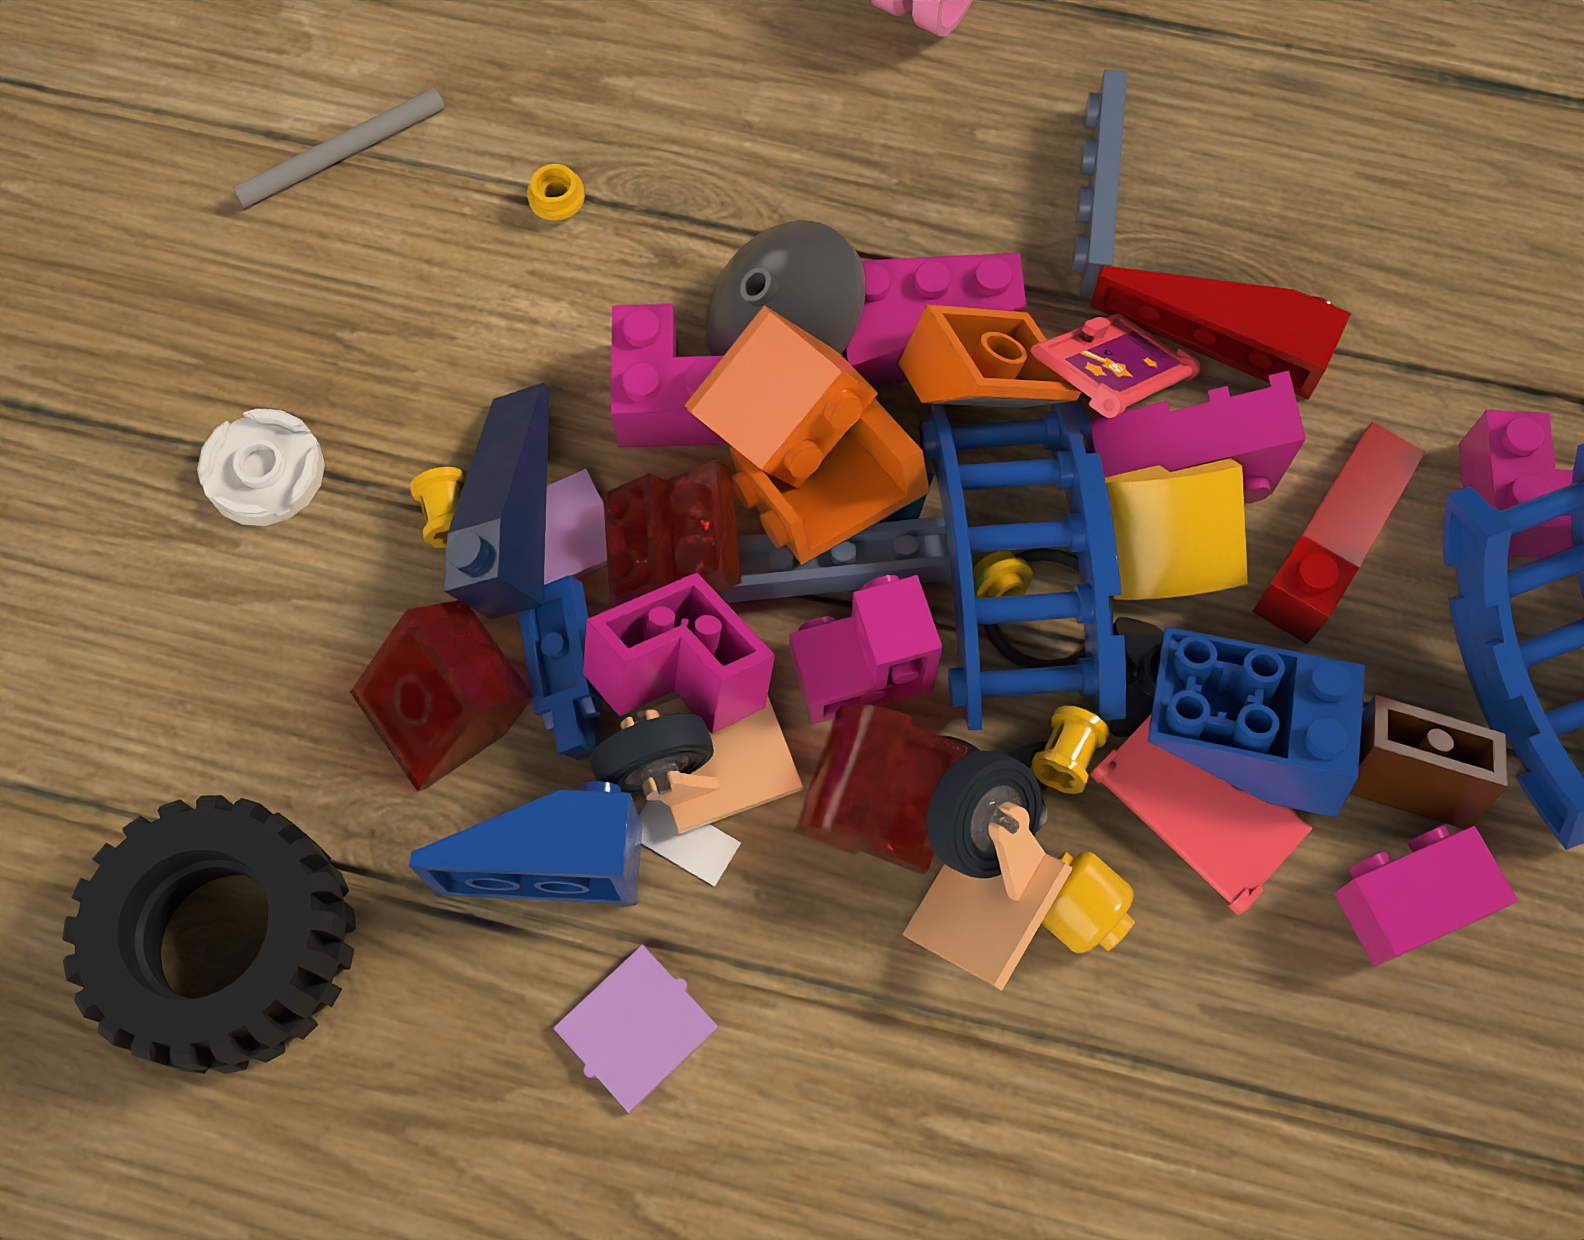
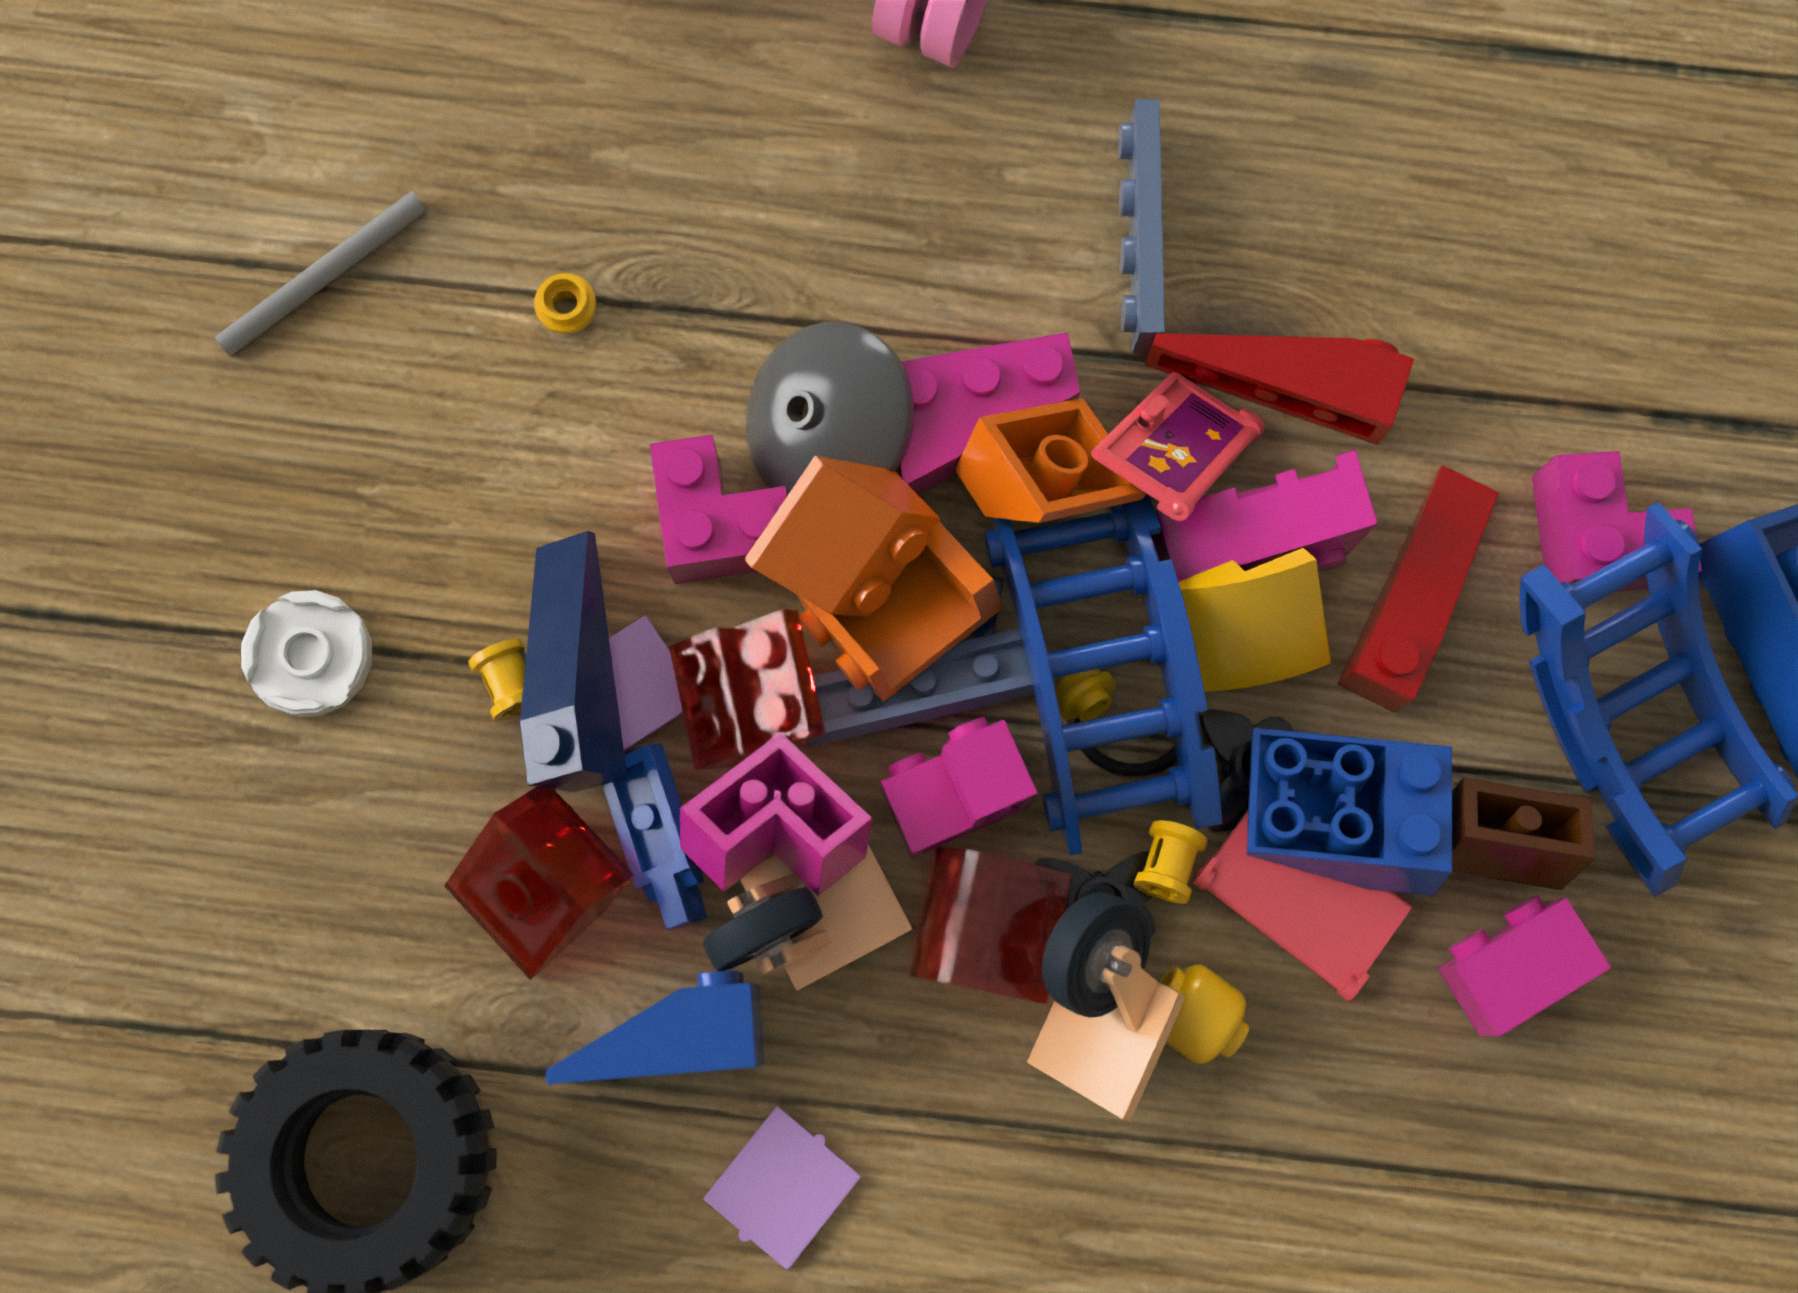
camera: 10 degrees left, 10 degrees up
white sticker [639,800,741,887] -> none

